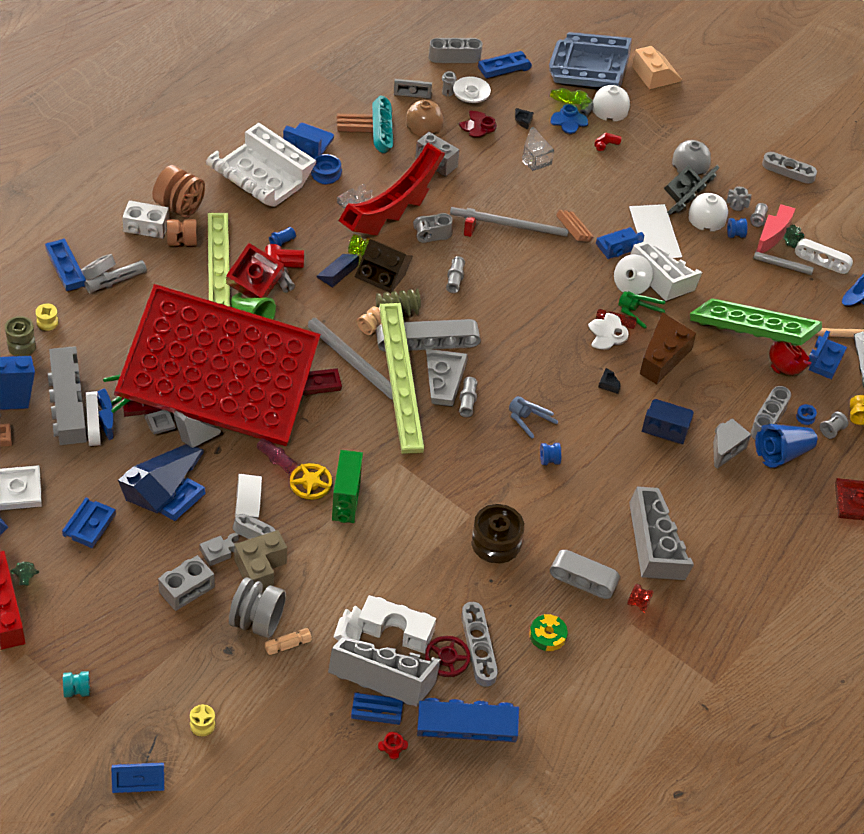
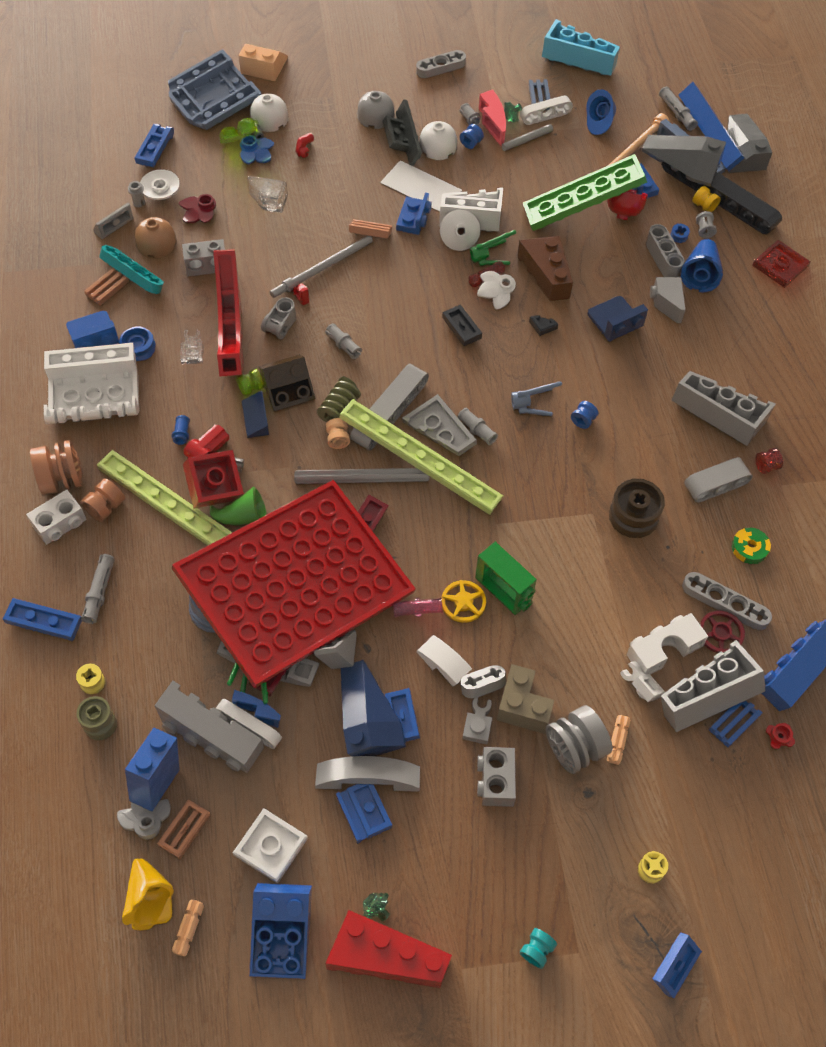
camera: 45 degrees left, 10 degrees up
light grey beam [81,254,116,280] -> none
light grey beam [428,38,483,63] -> none
black tile [515,108,534,129] -> none
light grey gear [726,186,752,211] -> none
none -> light grey slope [315,756,420,791]
none -> black plate [442,304,482,346]
none -> sand blue tile [528,79,550,110]

